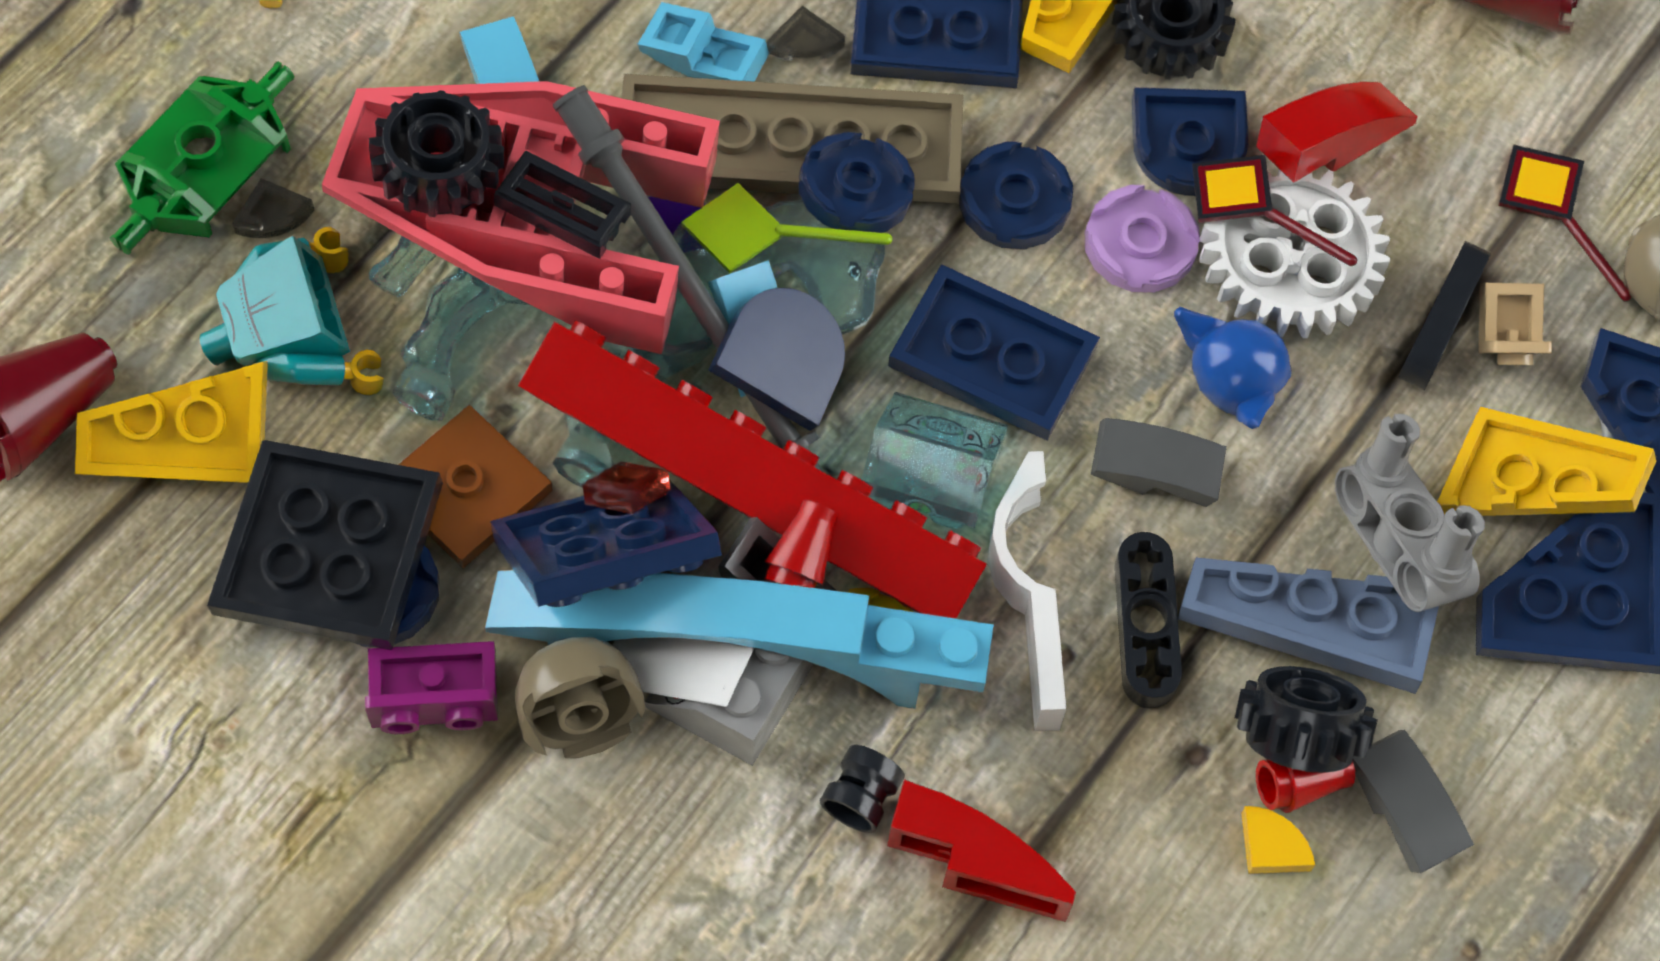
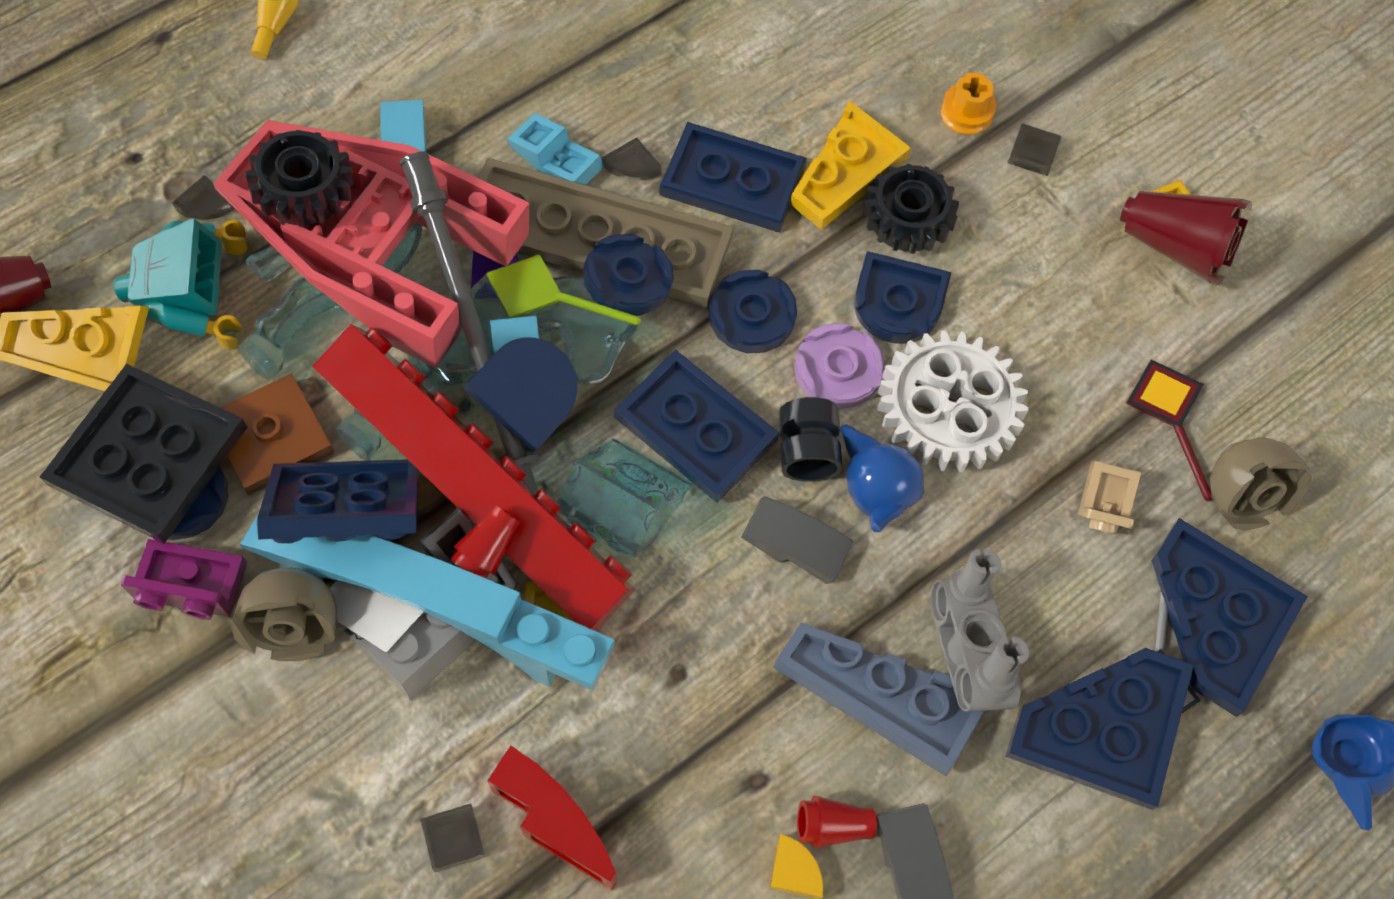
camera: 15 degrees right, 0 degrees up
green plate [110,61,295,255] -> none
black tile [494,151,631,259] -> none
clear red tile [582,461,671,514] -> none
black wheel [819,745,905,833] -> none
white piece [987,451,1066,731] -> none
black beam [1114,532,1182,708] -> none
piece [1192,155,1357,266] -> none
black gear [1234,666,1378,772] -> none
red slope [1256,81,1418,183] -> none
black beam [1398,241,1492,390] -> none
yellow wing [1437,407,1656,516] -> none
none -> clear smoke tile [420,803,486,873]
none -> black wheel [779,397,843,482]

